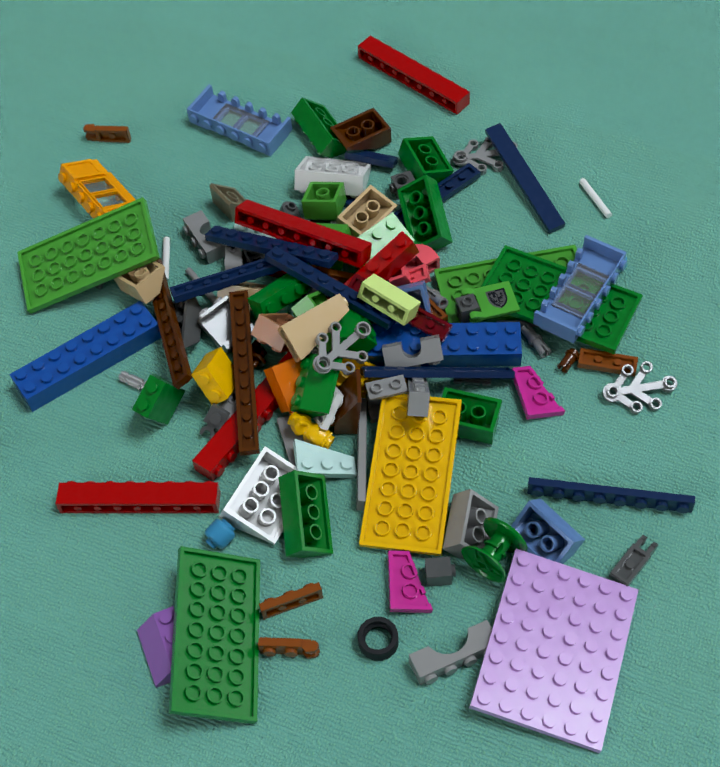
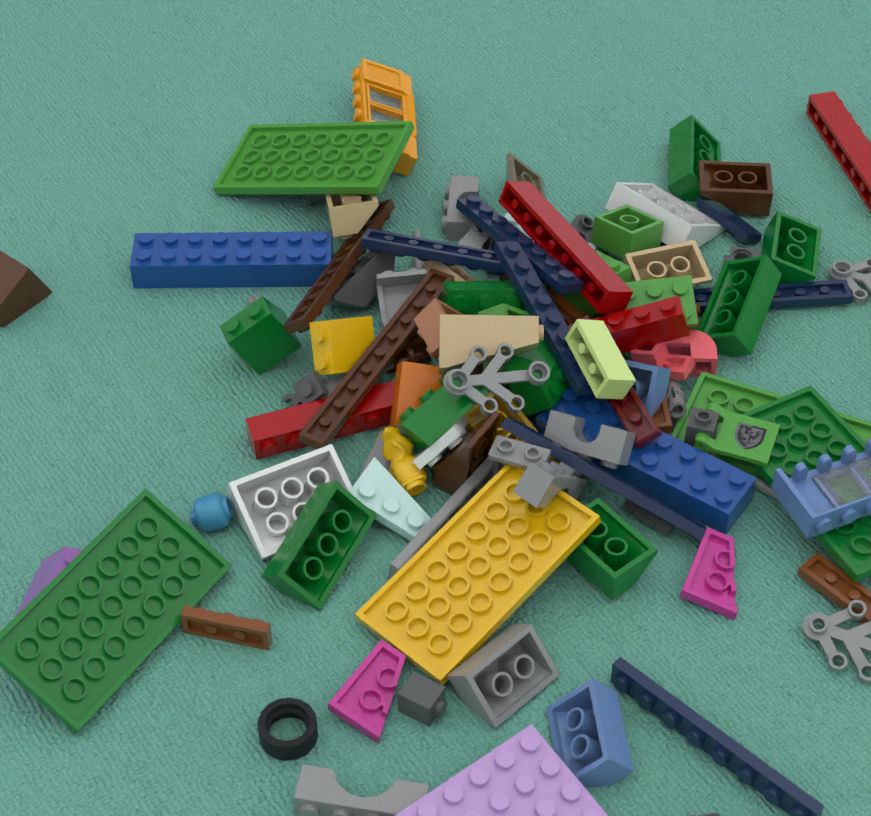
camera: 30 degrees right, 10 degrees down
red brick [55,481,221,513] -> none
dark orange hinge [83,124,131,143] -> none
white bar [162,237,170,282] -> none
medium blue window [187,84,292,156] -> none
dark orange hinge [258,637,320,659] -> none
green piece [461,517,528,583] -> none
light grey pin [521,323,551,358] -> none
reddish brown pin [557,348,580,373] -> none

